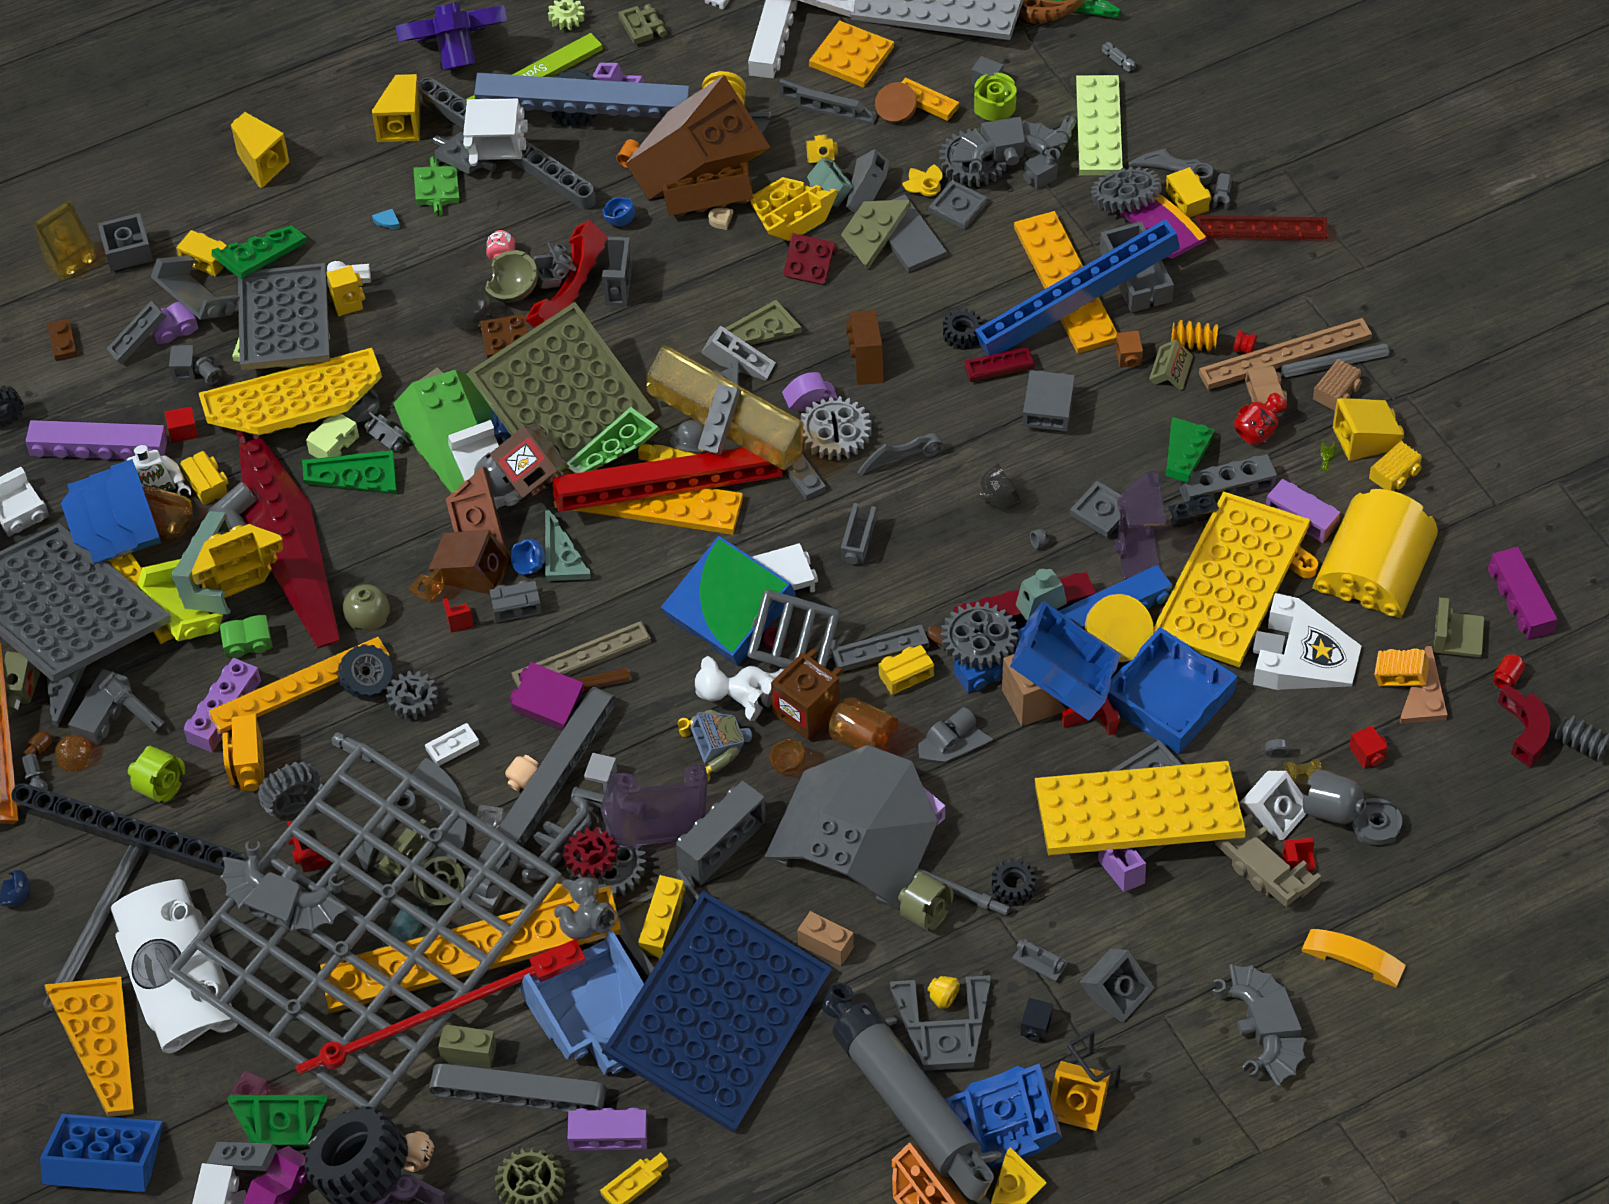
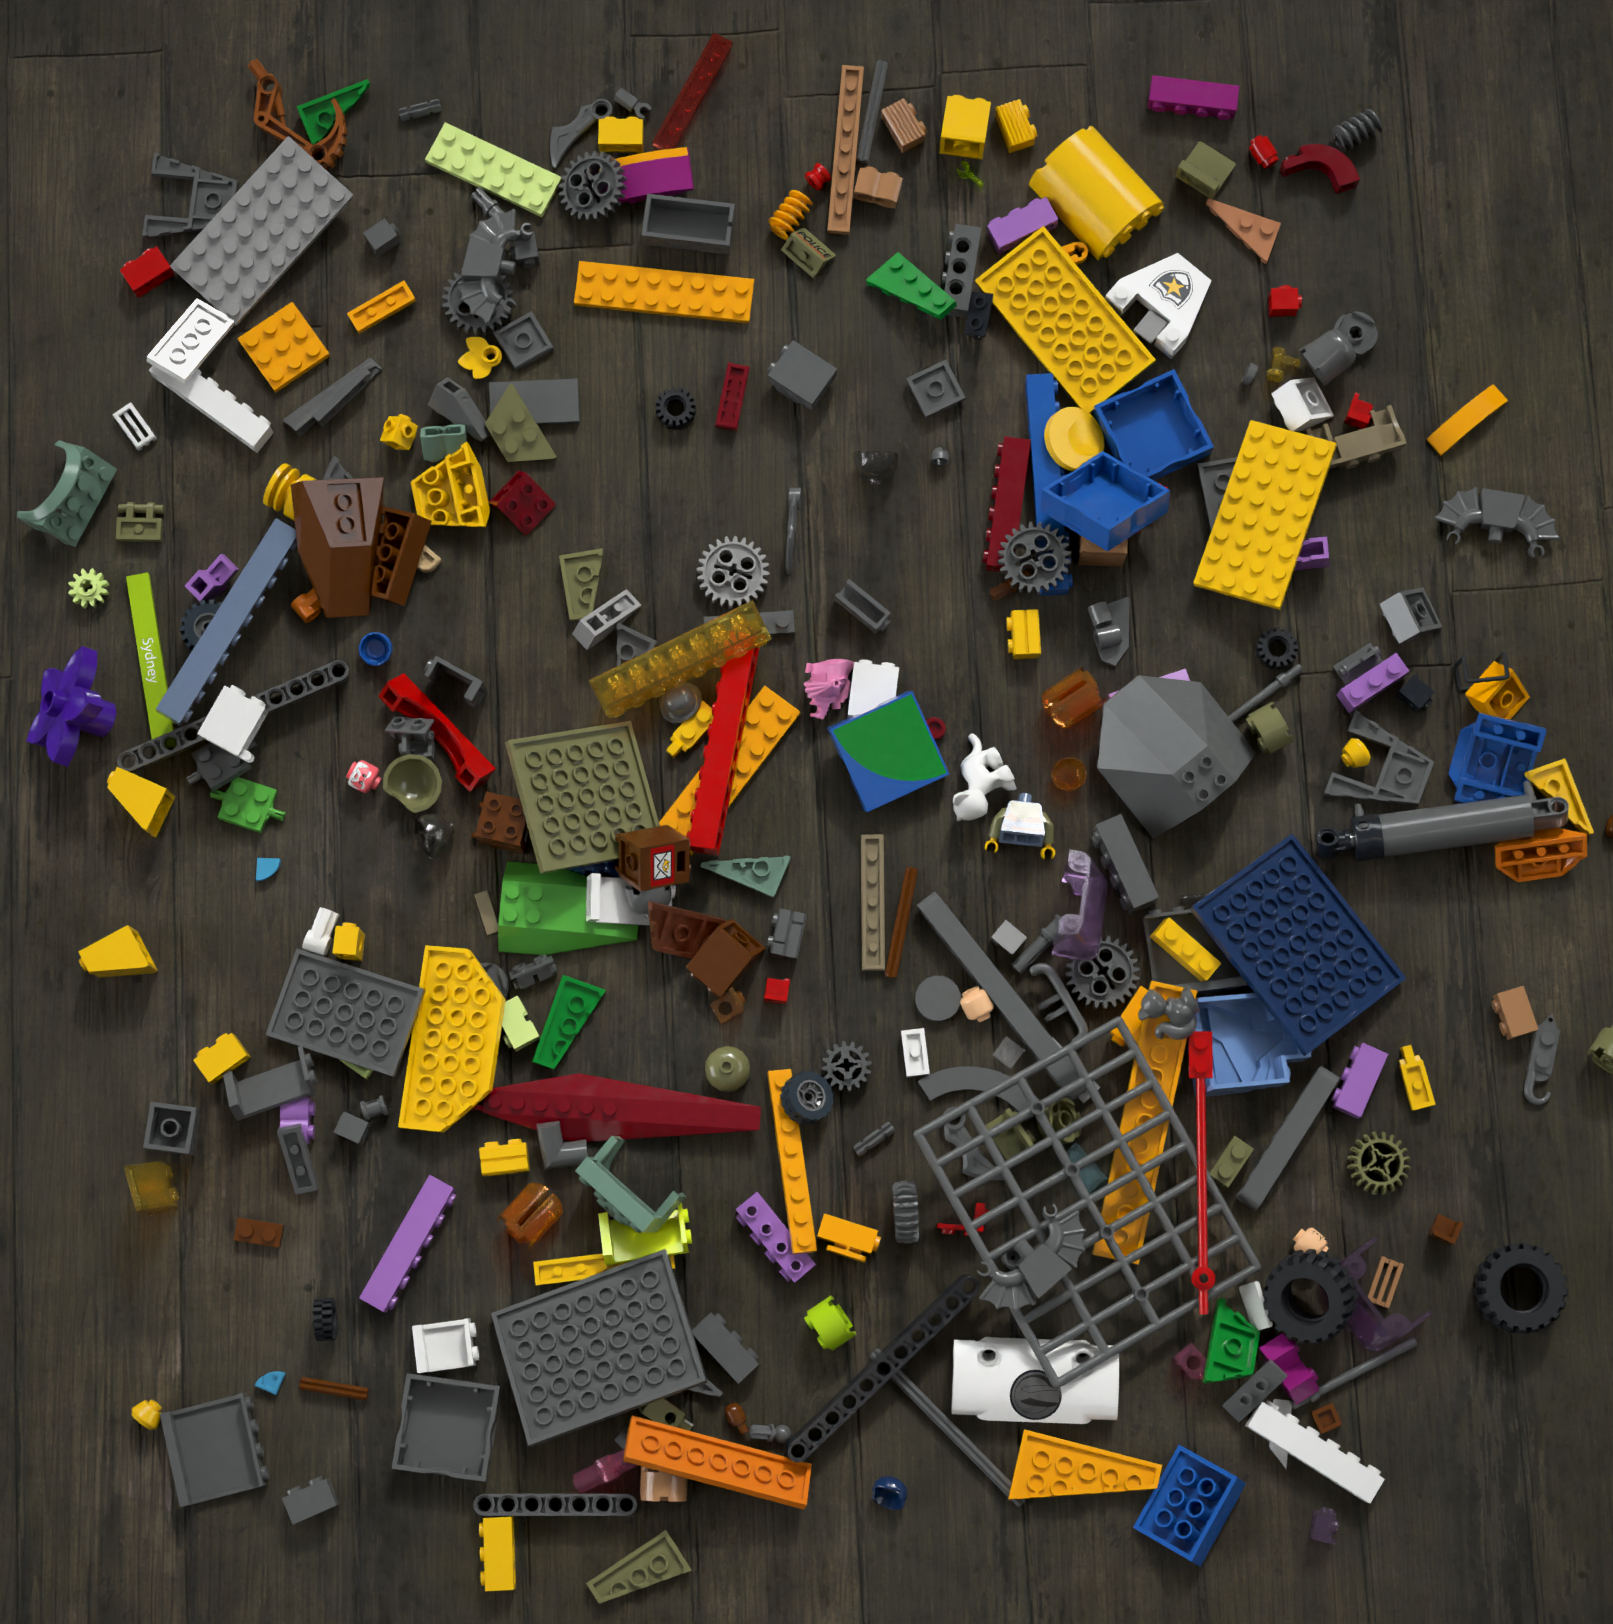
camera: 65 degrees left, 25 degrees up
clear orange hair [55,734,92,772] -> none
blue slope [61,459,161,565] -> none
dark grey pin [99,672,165,733] -> none
white torso [126,445,191,499] -> none
red panel [165,407,198,442] -> none
yellow wedge [192,524,283,598] -> none
green wing [211,225,306,279] -> none
bright green brick [220,615,273,658] -> none
magenta brick [509,662,584,731] -> none
blue hair [511,539,545,575] -> none
dark red gear [563,827,618,878] -> none
bright green wedge [567,407,660,474] -> none
plate [697,384,741,455] -> none
dark grey bar [747,590,840,668] -> none
reddish brown container [771,649,843,740] -> none
medium lavender brick [782,372,838,413] -> none
medium nougat brick [798,911,854,966] -> none
dark grey plate [832,624,929,671] -> none
reddish brown wedge [846,310,884,385] -> none
dark orange tile [875,82,917,124] -> none
lime brick [974,73,1017,121] -> none
blue brick [975,219,1180,356] -> none
sand green torso [1016,569,1067,620] -> none
clear purple windscreen [1114,471,1166,580] -> none
dark orange brick [1115,331,1143,368] -> none
red piece [1234,392,1287,446] -> none
light orange brick [1375,649,1429,686] -> none
none -> bright pink helmet [804,659,854,719]
none -> dark grey tile [915,976,961,1021]
none -> medium lavender brick [1337,653,1409,713]

